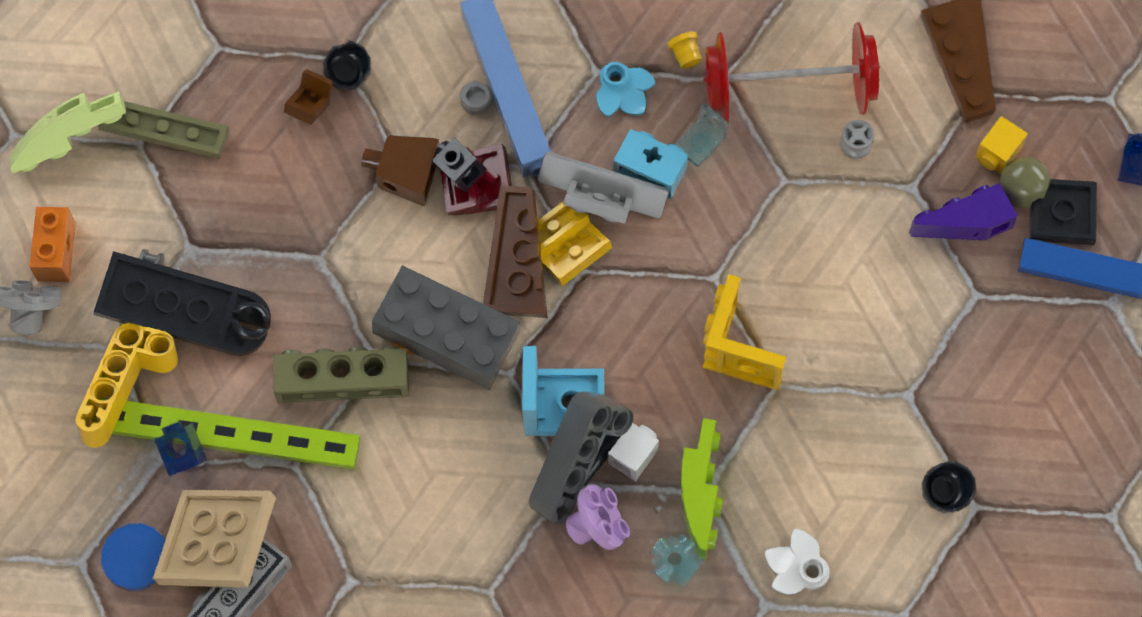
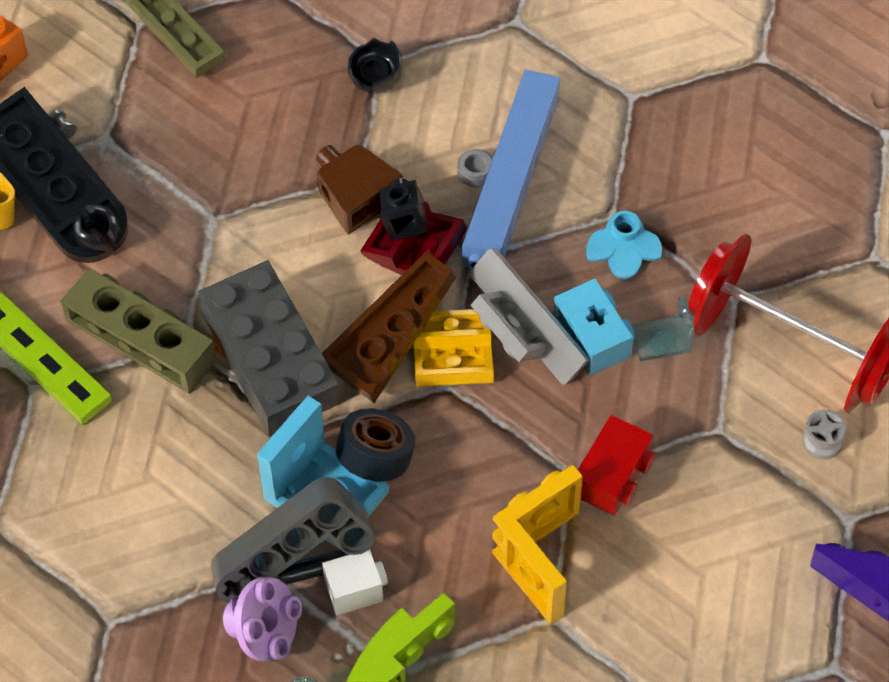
camera: 35 degrees right, 10 degrees down
reddish brown bracket [284,69,333,125] -> none
yellow piece [667,31,703,69] -> none
none -> black wheel [336,408,415,482]
none -> red brick [578,415,656,516]

